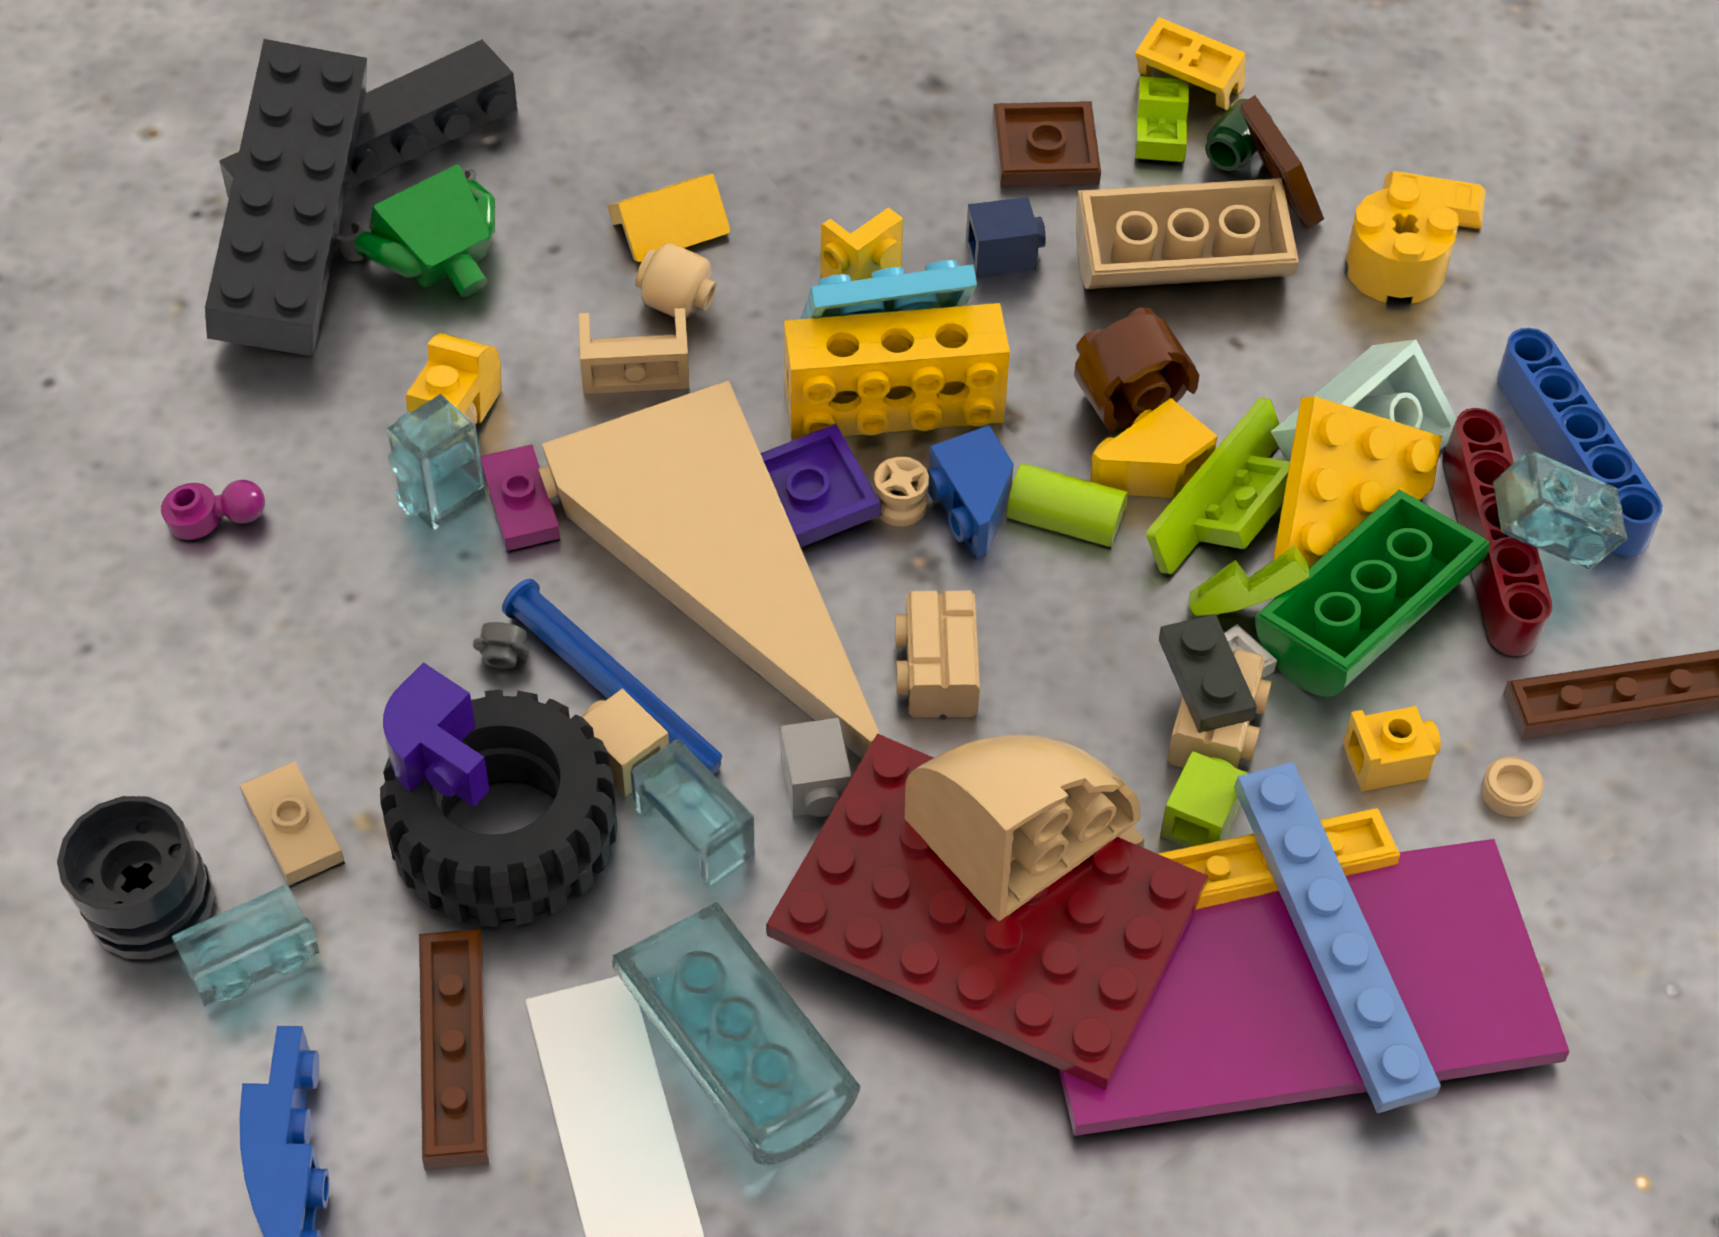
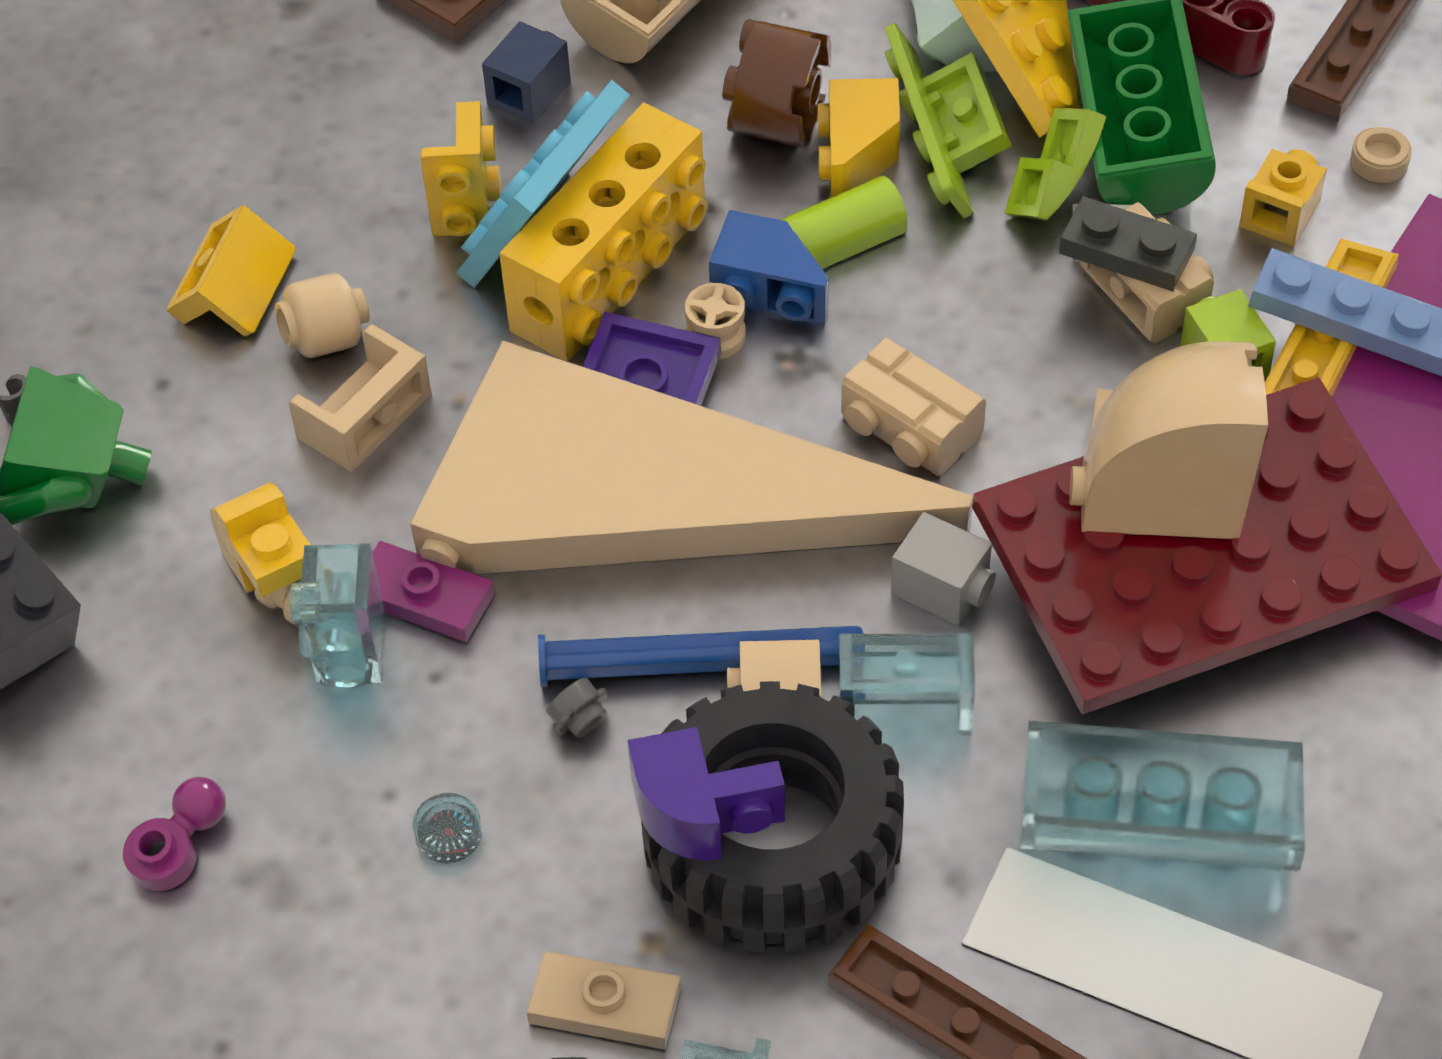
camera: 45 degrees left, 0 degrees up
none -> clear light blue tile [412,793,482,864]

